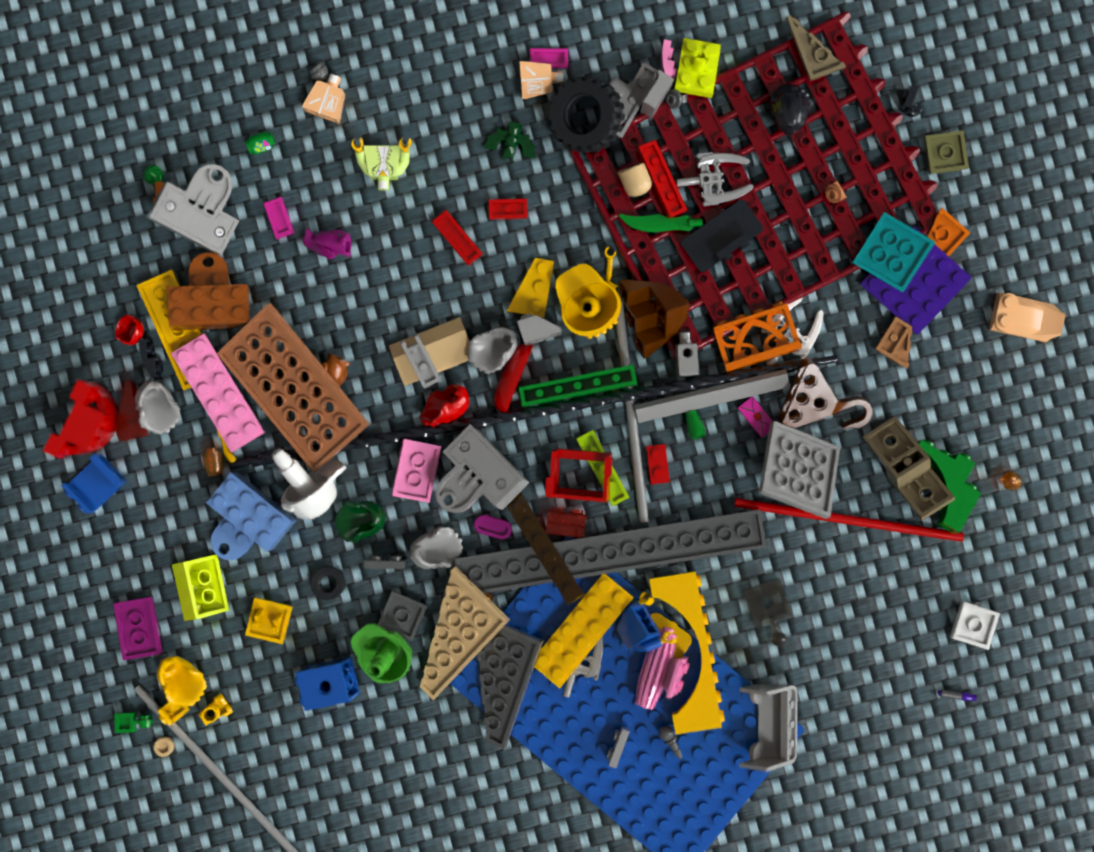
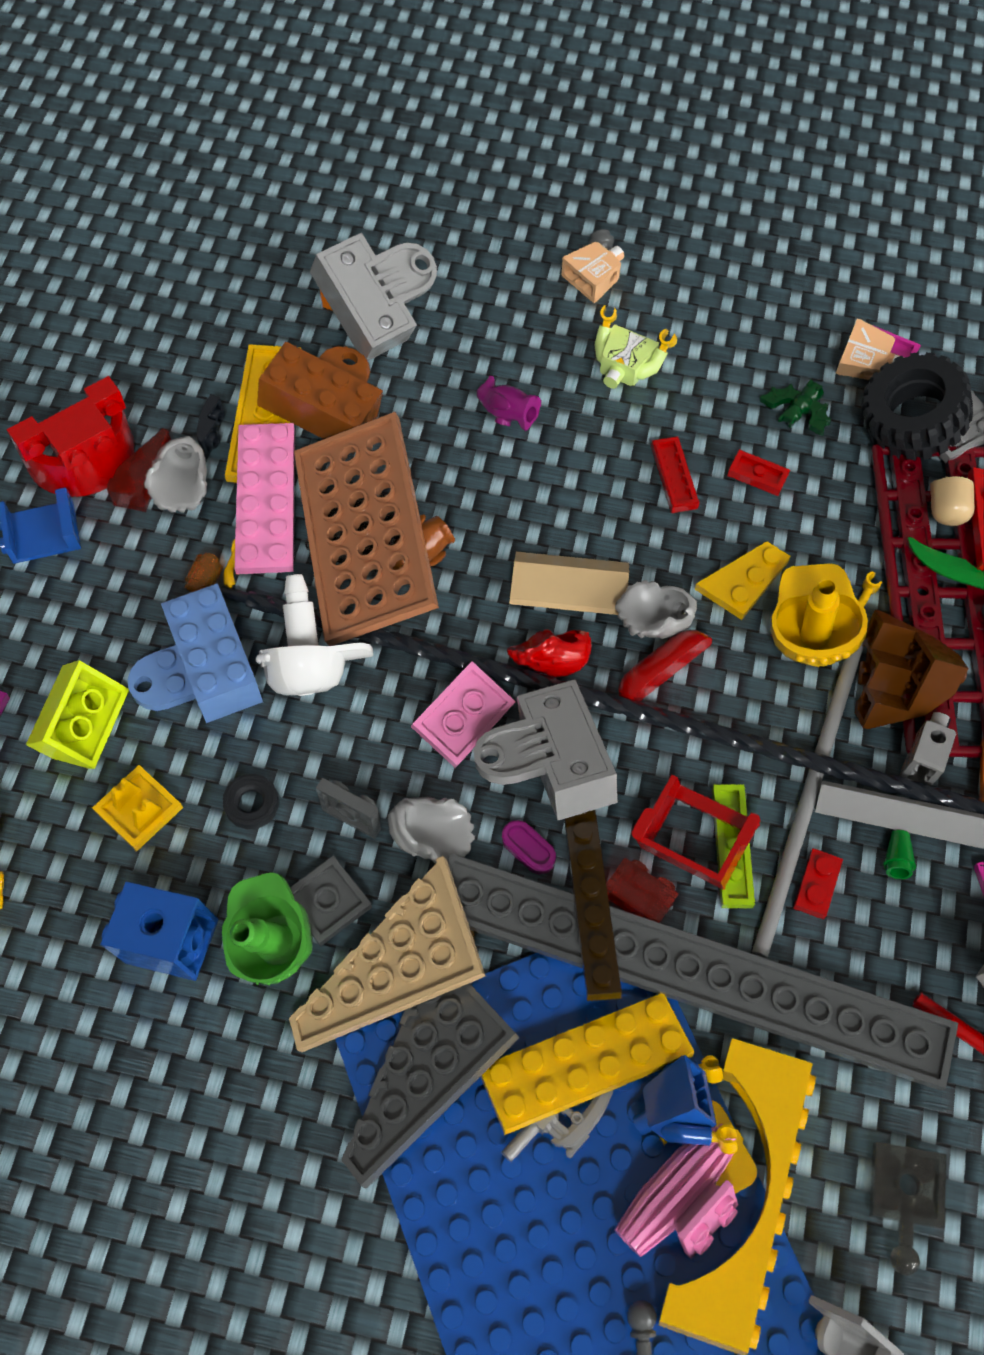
camera: 25 degrees right, 25 degrees down
red hair [115,315,144,346] -> none
green brick [245,130,276,155] -> none
dark pink tile [263,197,295,240] -> none
dark green piece [334,500,386,543] -> none
light grey hinge [400,333,442,388] -> none
light grey slope [517,313,562,345] -> none
green brick [519,365,637,407] -> none
light grey plate [606,725,630,768] -> none

